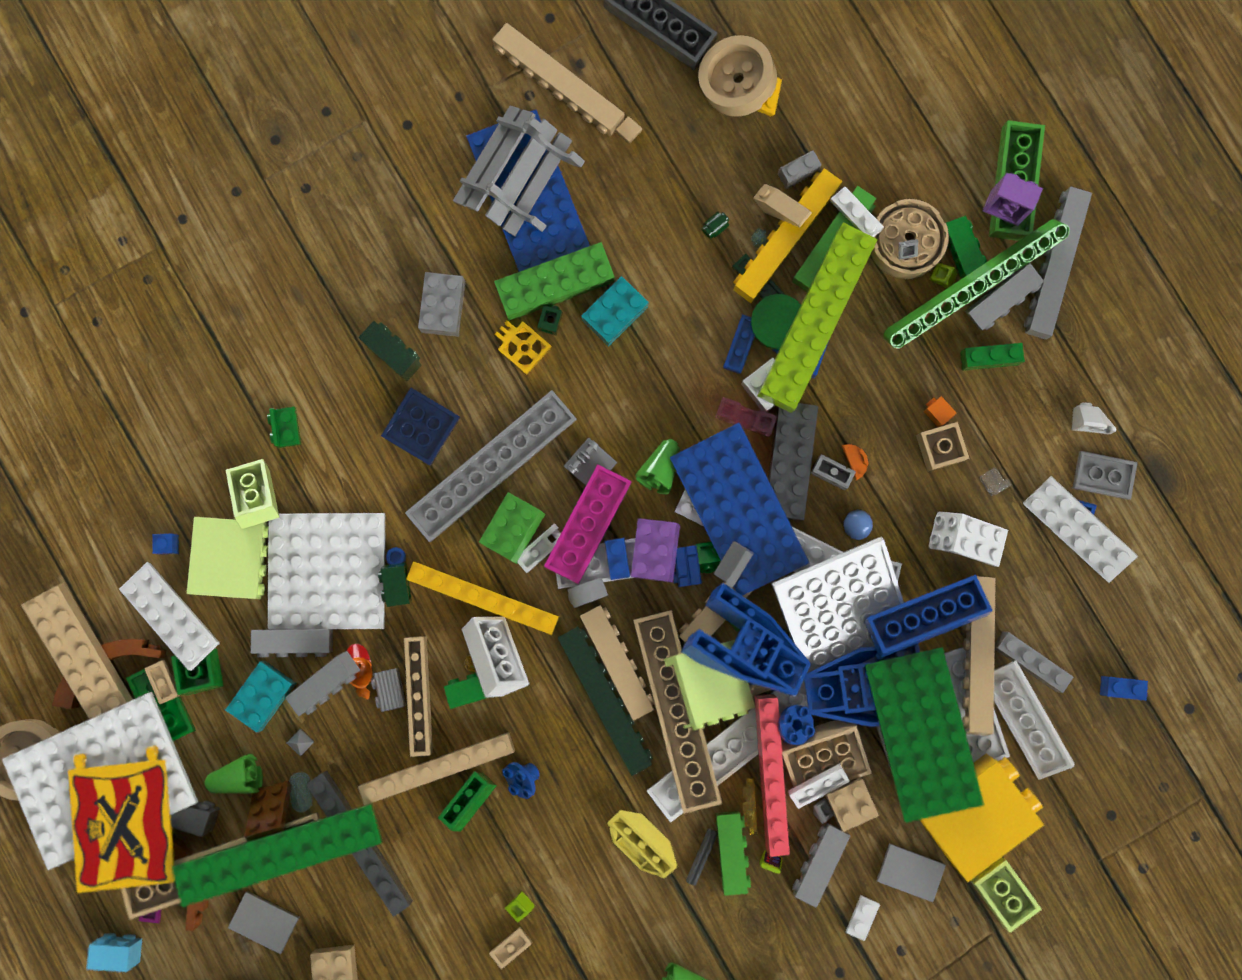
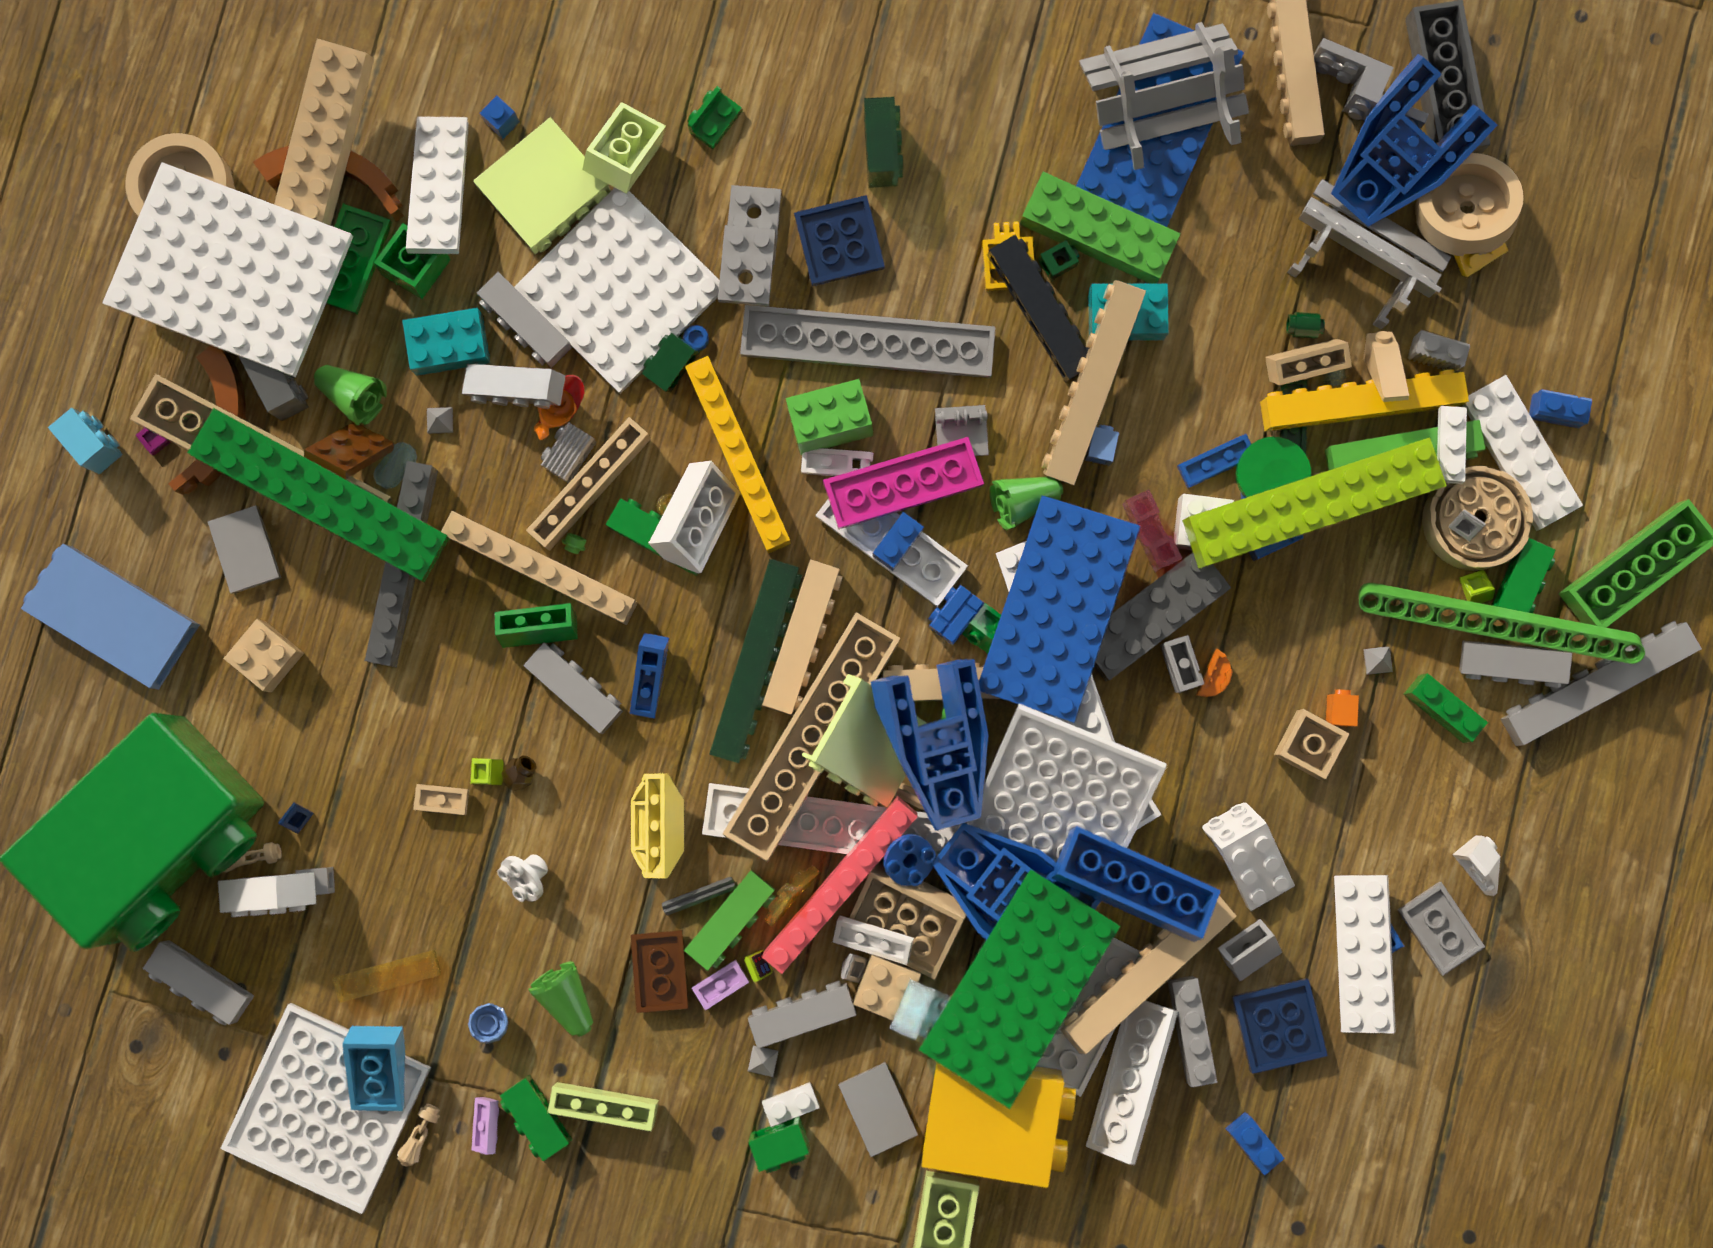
camera: 45 degrees right, 0 degrees up
flag [68,746,175,893] -> none
tan plate [145,660,180,704] -> none
light grey brick [418,272,466,337] -> none
blue plate [502,762,539,799] -> none
light grey brick [568,577,608,608] -> none
tan tile [616,116,642,144] -> none
medium lavender brick [631,518,680,582] -> none
light grey panel [714,541,754,588] -> none
medium blue hair [843,509,873,540] -> none
clear panel [979,468,1012,496] -> none
medium lavender brick [982,173,1043,226] -> none
none -> white plate [497,854,548,902]
none -> dark brown rock [501,755,537,791]
none -> light grey brick [523,643,623,734]
none -> bright green plate [562,533,586,554]
none -> blue slope [630,633,669,718]
none -> reddish brown plate [631,930,689,1013]
none -> lavender plate [692,960,750,1010]
none -> light grey bracket [718,185,781,306]
none -> light grey slope [748,1045,778,1077]
none -> green brick [748,1116,810,1173]
none -> clear light blue brick [890,979,951,1043]
none -> black brick [987,235,1089,383]
none -> tan brick [1041,280,1146,485]
none -> medium blue brick [1085,425,1119,466]
none -> light grey brick [1218,919,1282,981]
none -> dark blue plate [1232,978,1328,1074]
none -> tan brick [1265,339,1352,385]
none -> light grey piece [1287,179,1451,329]
none -> light grey bracket [1313,38,1429,129]
none -> blue wedge [1331,54,1498,227]
none -> light grey slope [1363,647,1393,674]
none -> white plate [1463,375,1583,531]
none -> blue brick [1529,389,1592,428]

